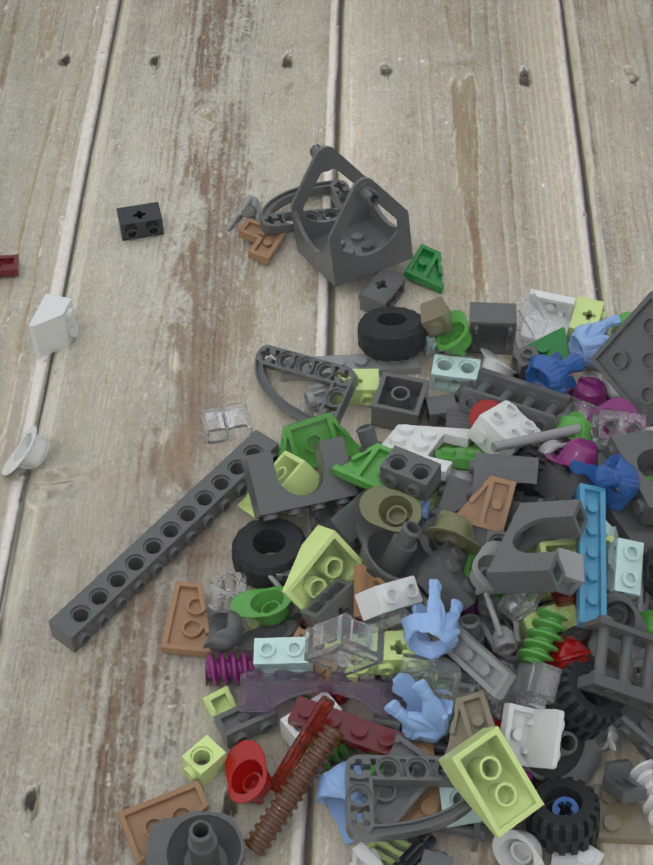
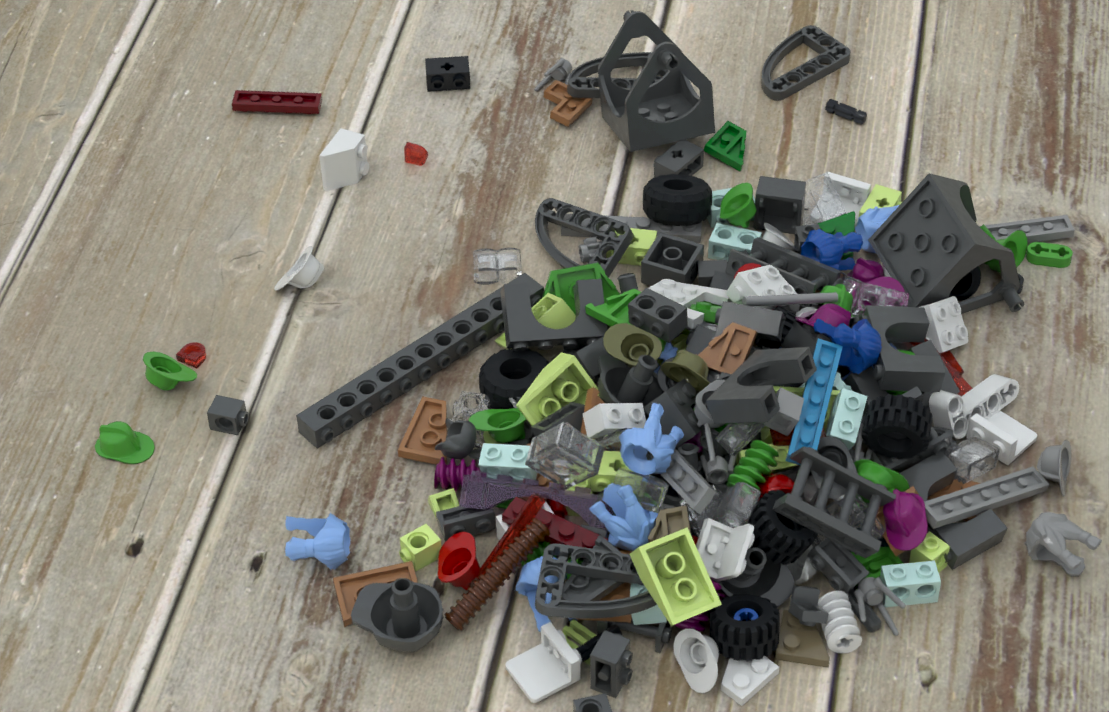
camera: 10 degrees right, 5 degrees down
dark tan brick [420,296,452,338] -> none
none -> light blue piece [285,513,351,570]
none -> clear red tile [404,142,428,166]
none -> dark grey beam [761,25,851,101]
none -> black axle [825,99,867,124]

